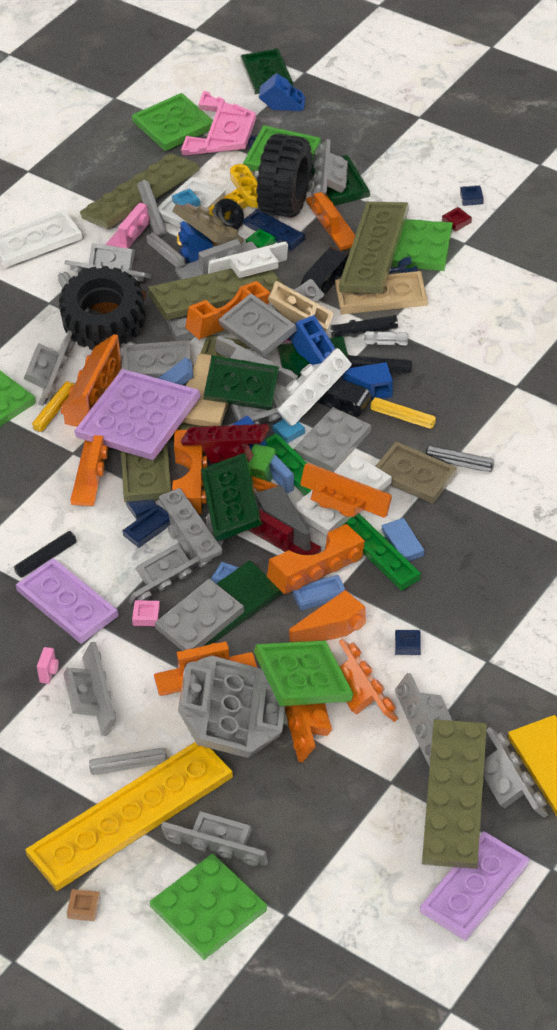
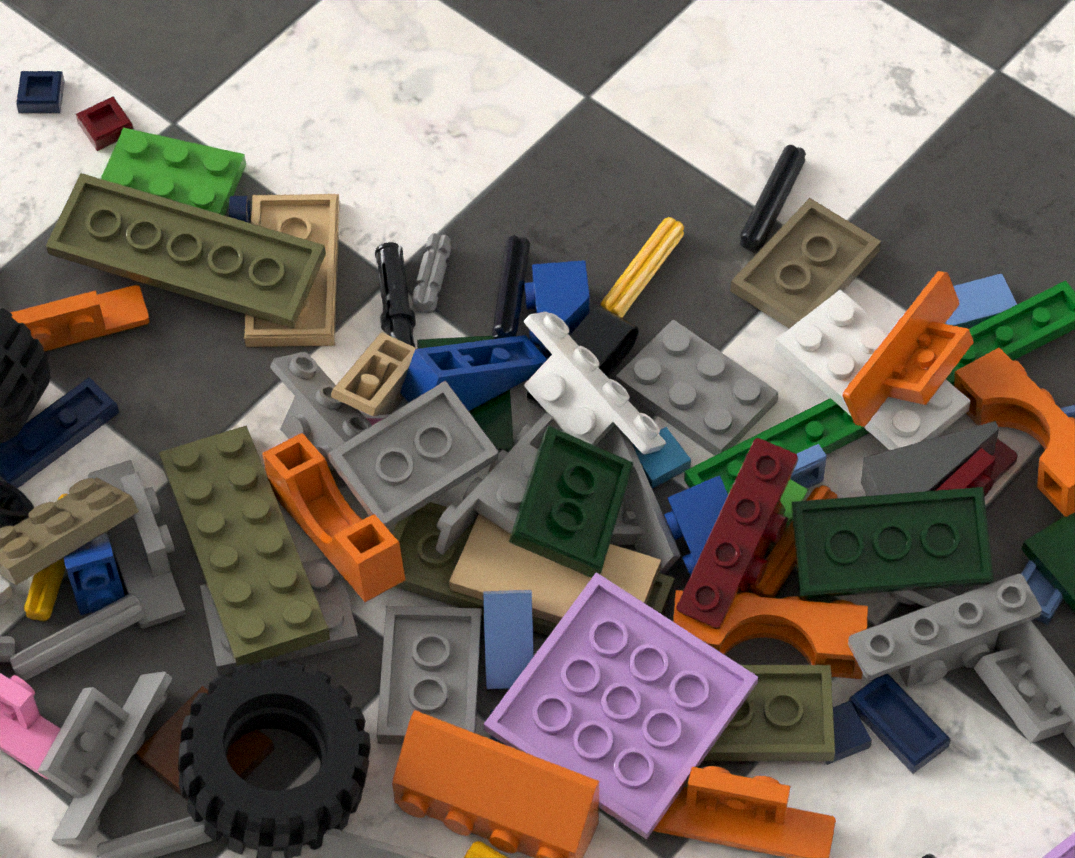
camera: 85 degrees left, 10 degrees up
white bracket [208,242,288,278] -> none
green tile [246,229,276,249] -> none
black beam [301,247,349,295] -> none

